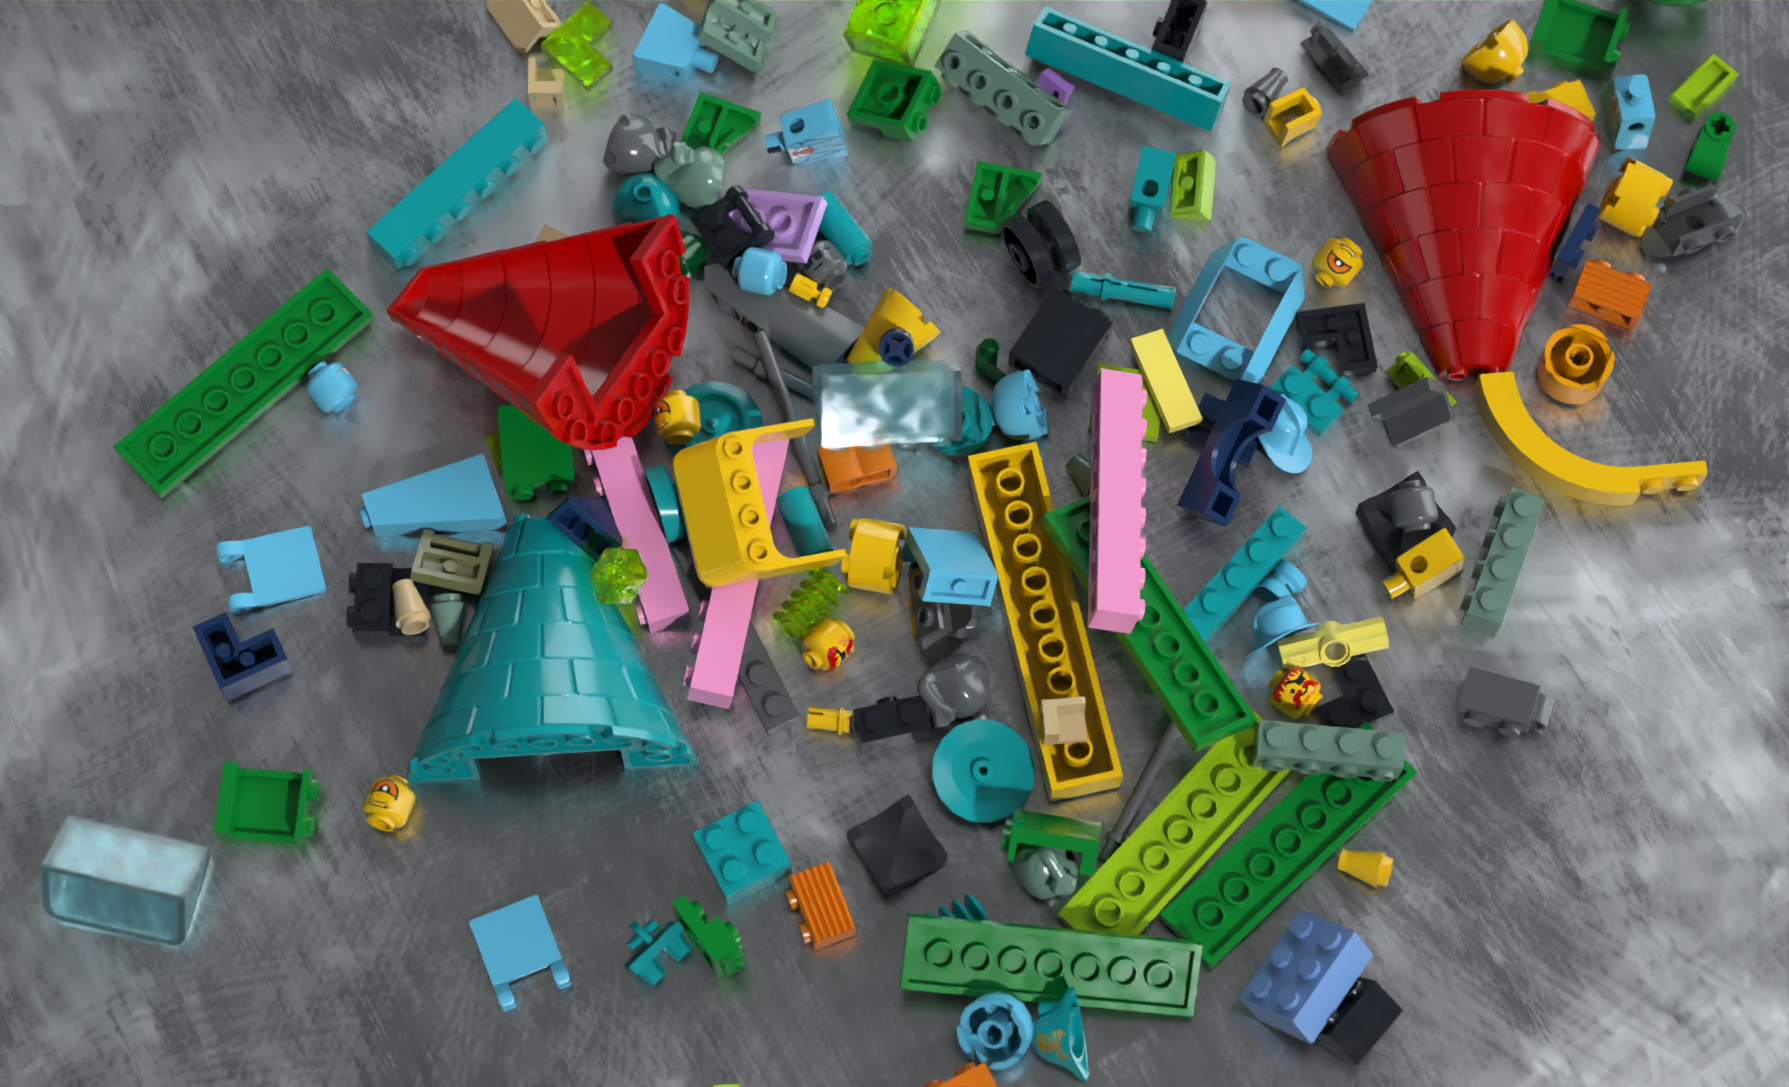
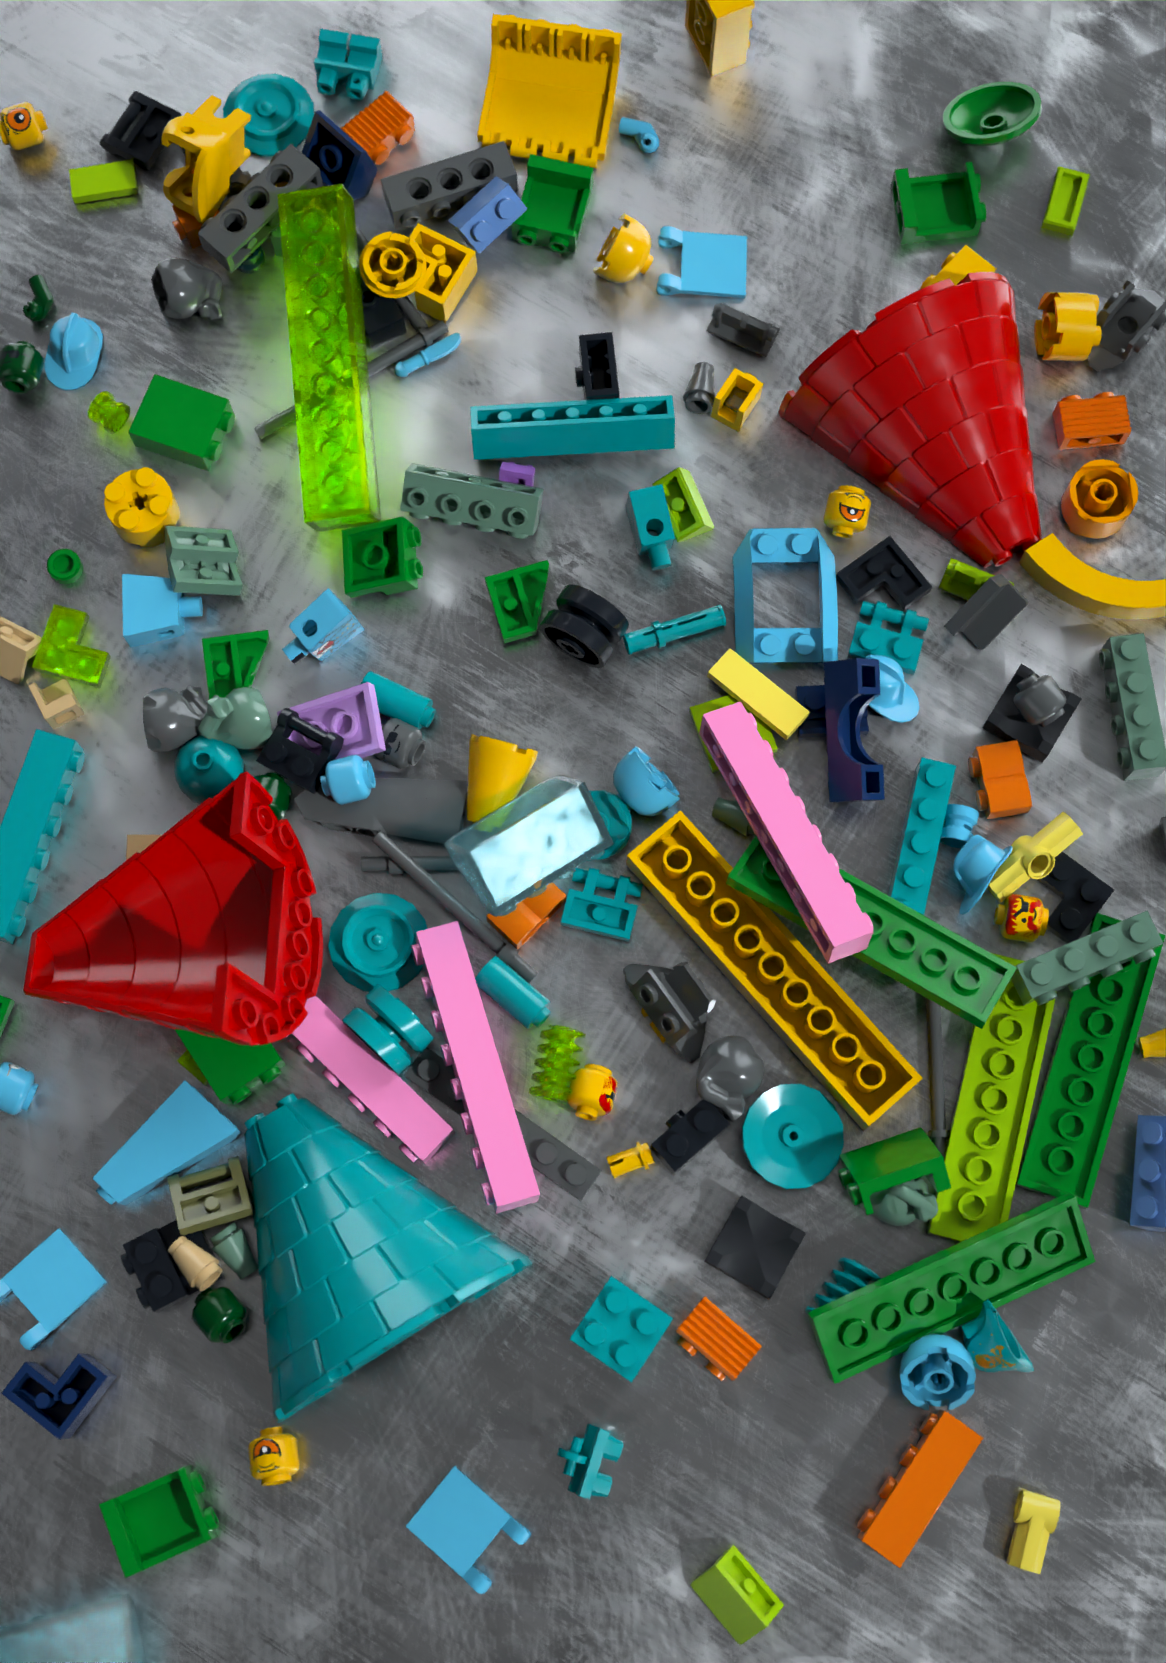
camera: 25 degrees left, 5 degrees up
dark blue slope [546,495,623,564] -> none
clear neon green brick [589,548,648,604] -> none
yellow head [654,390,701,445] -> none
yellow windscreen [672,419,847,587] -> none
green plate [672,895,745,978] -> none
yellow piece [788,273,832,308] -> none
yellow brick [841,518,906,595] -> none
dark blue wheel [879,327,914,367] -> none
medium azure panel [901,527,998,606] -> none
dark green arm [975,338,1007,387] -> none
black panel [1008,287,1113,400] -> none
tan panel [1040,697,1087,745] -> none
yellow torso [1381,528,1464,599] -> none
yellow cylinder [1460,18,1528,84] -> none
dark blue plate [1548,203,1600,284] -> none
medium azure torso [1601,74,1655,152] -> none
green piece [1684,112,1735,182] -> none
none -> dark green head [192,1287,247,1343]
none -> teal plate [561,867,644,942]
none -> orange brick [968,740,1032,819]

